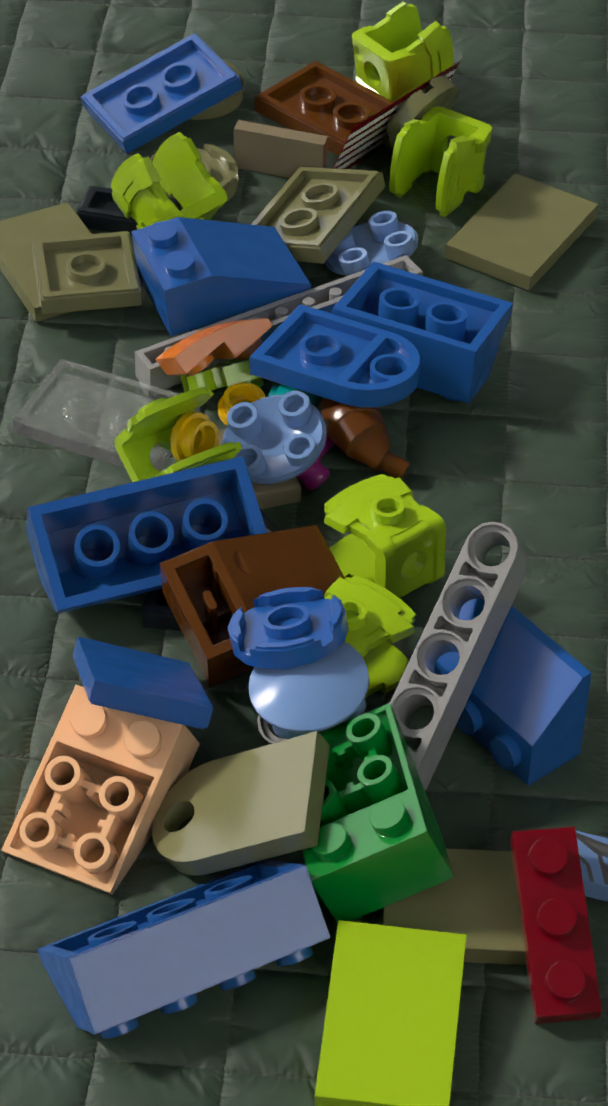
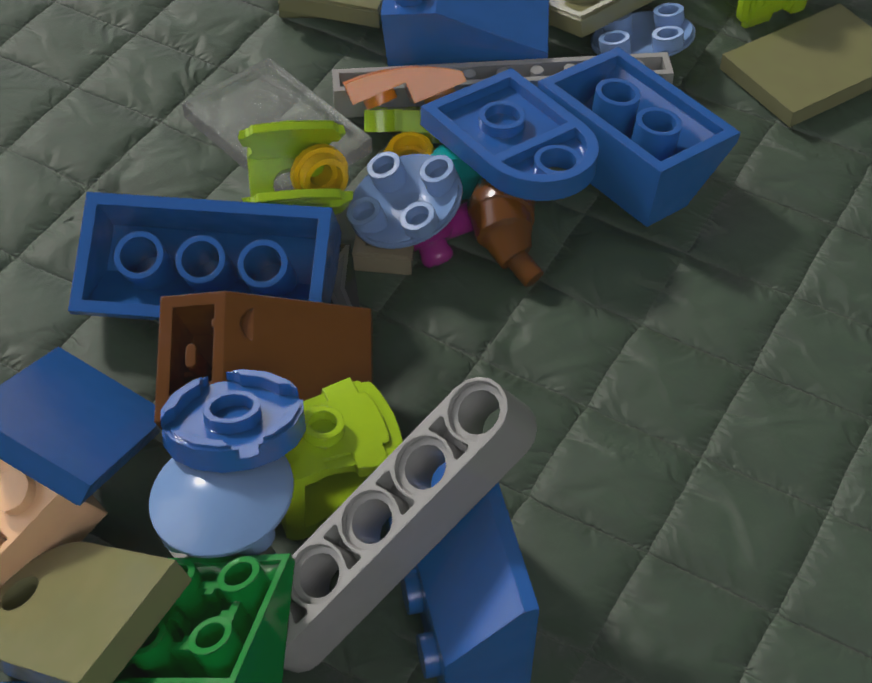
camera: 25 degrees right, 5 degrees up
lime piece [324,474,446,598] -> none

